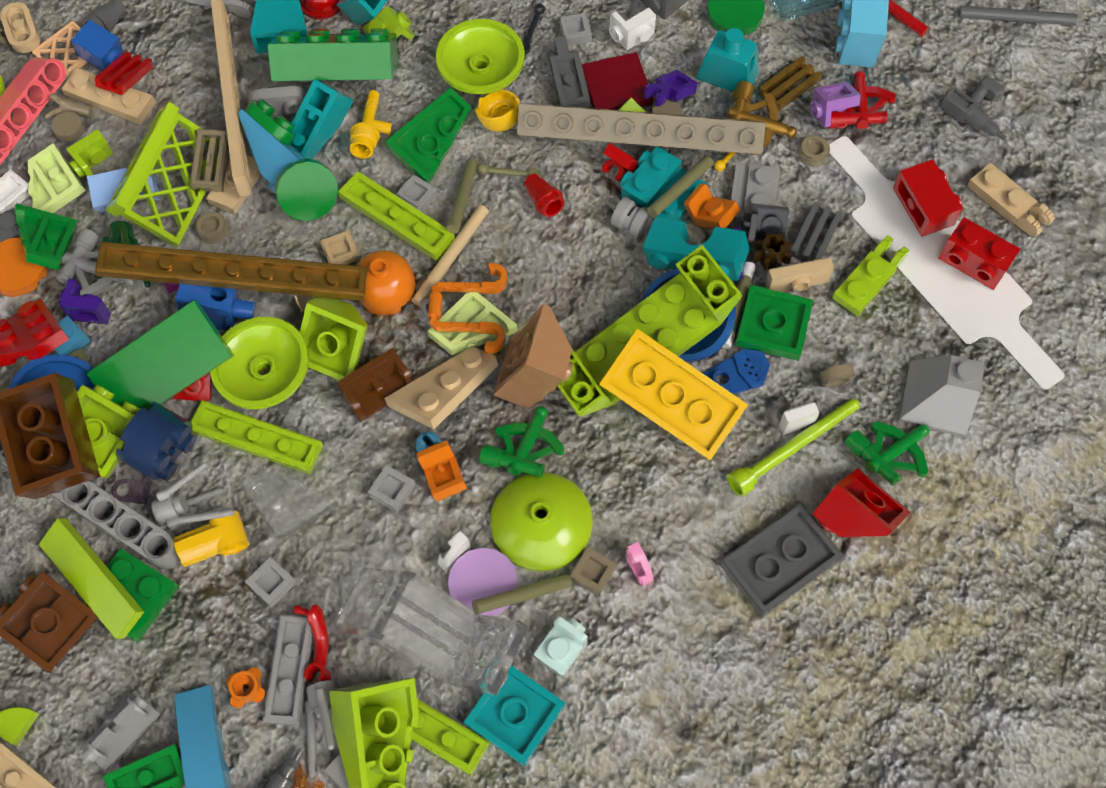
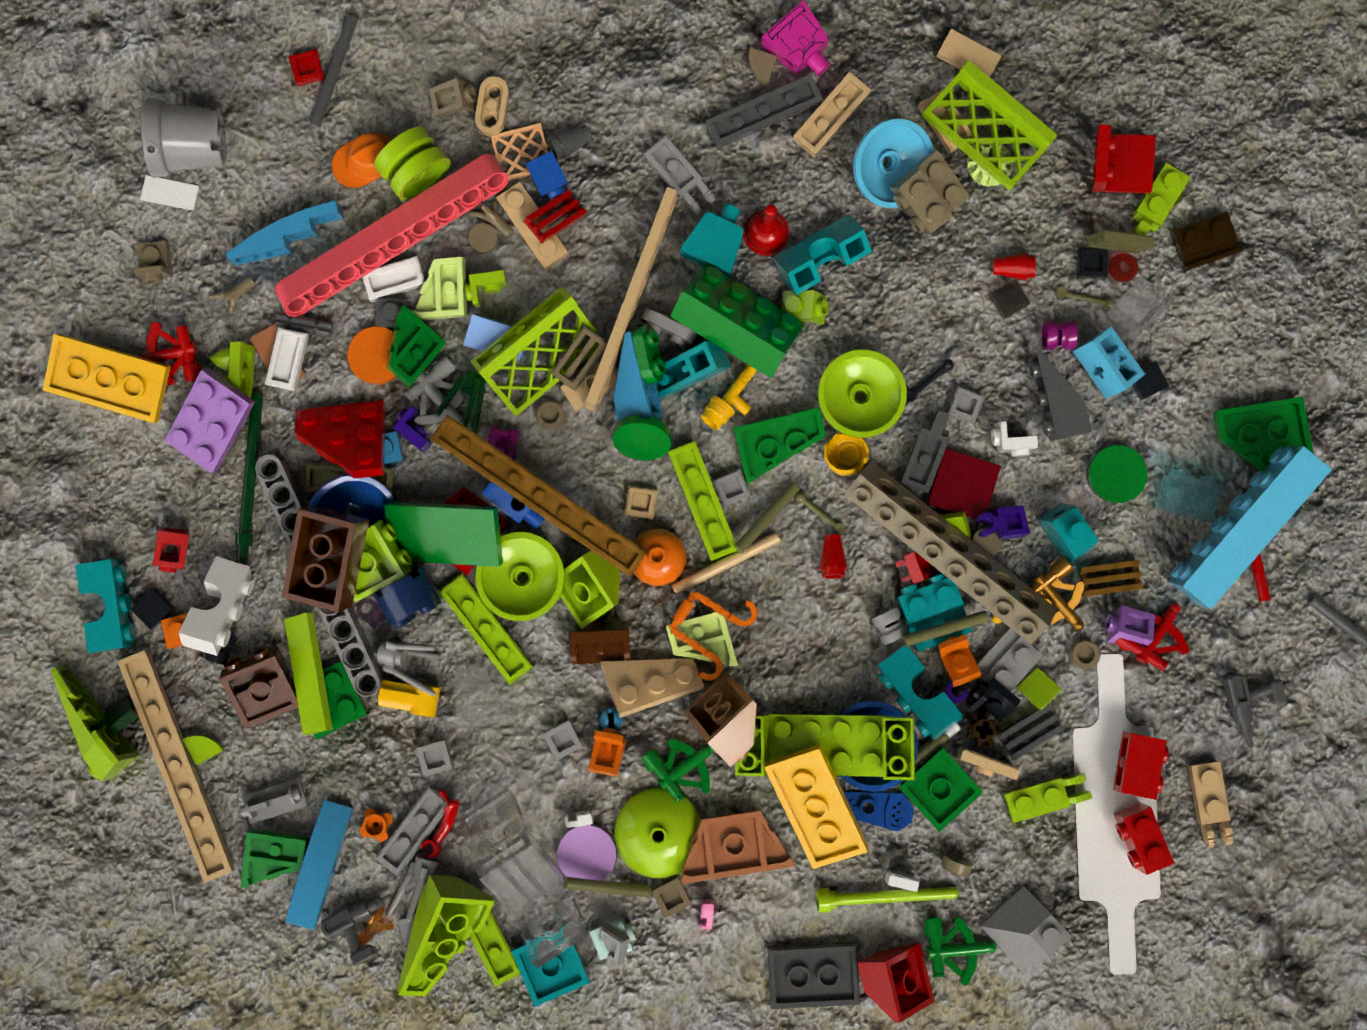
camera: 30 degrees right, 20 degrees up
none -> light grey tile [600,923,630,966]
none -> nougat wing [680,810,795,884]
none -> lime slope [1016,667,1062,710]

